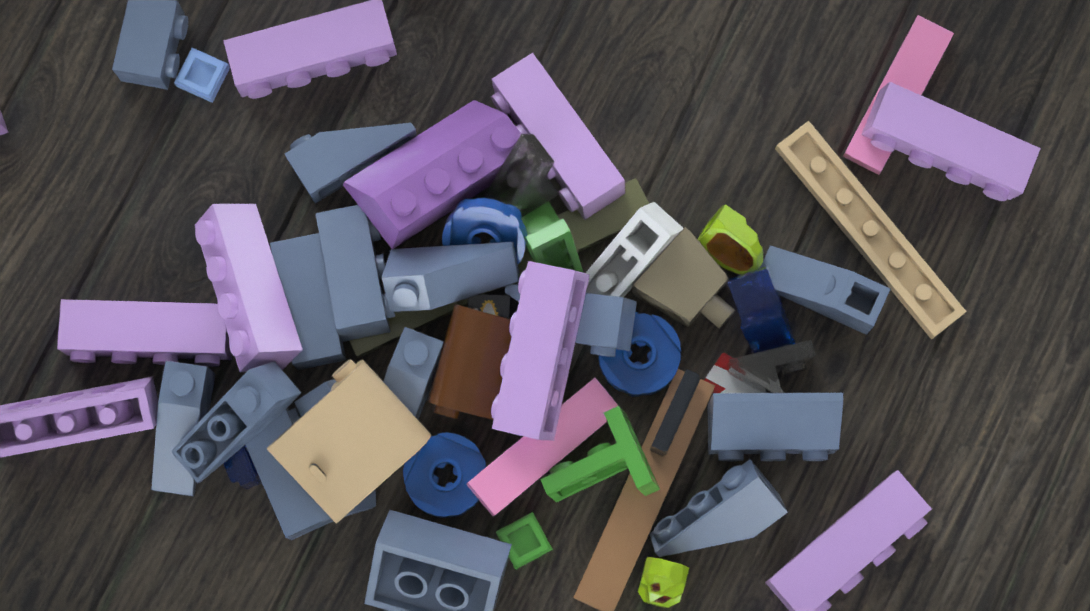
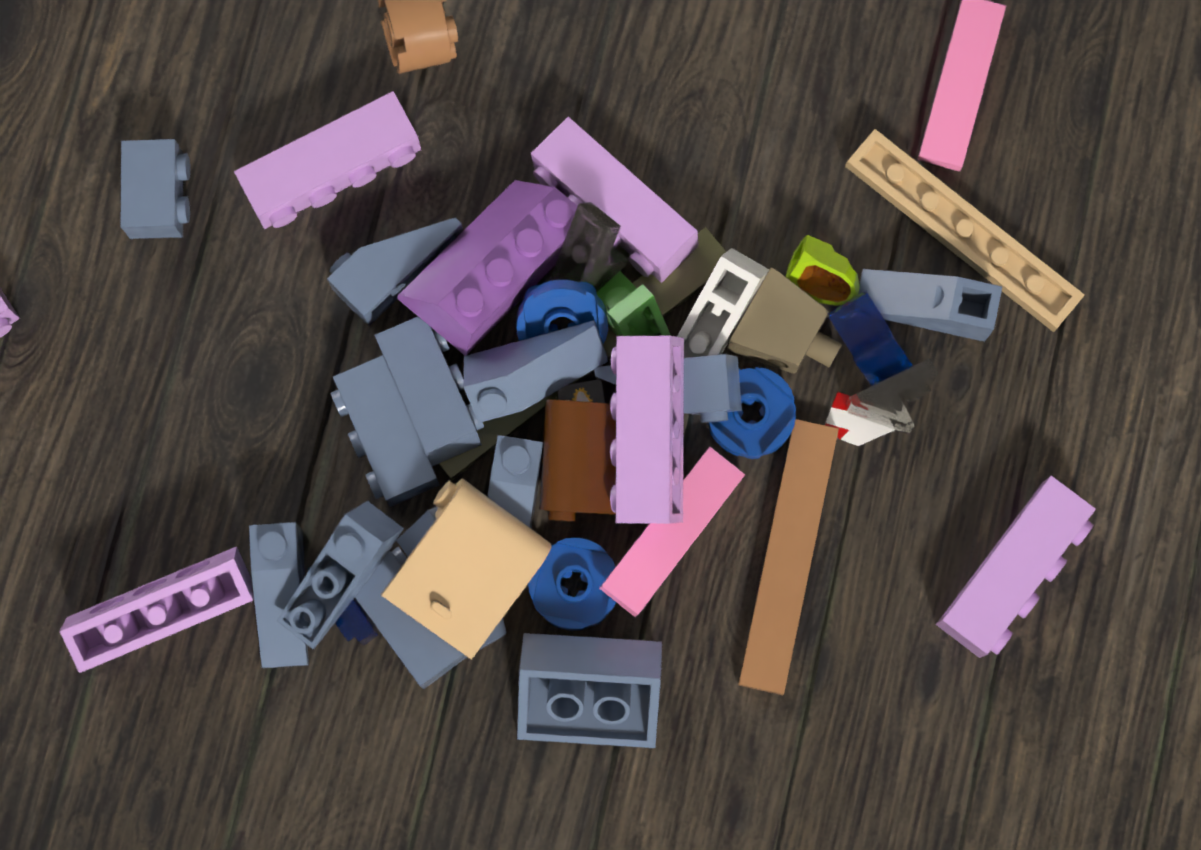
camera: 15 degrees left, 0 degrees up
lavender brick [57,299,232,366] -> none
light blue tile [174,48,230,103] -> none
lavender brick [195,204,303,372] -> none
bright green tile [496,512,553,570] -> none
bright green bracket [540,406,660,502] -> none
lime rock [638,557,689,608] -> none
black tile [650,369,701,456] -> none
sand blue slope [650,459,788,557] -> none
sand blue slope [707,393,843,462] -> none
lavender brick [861,82,1041,201] -> none

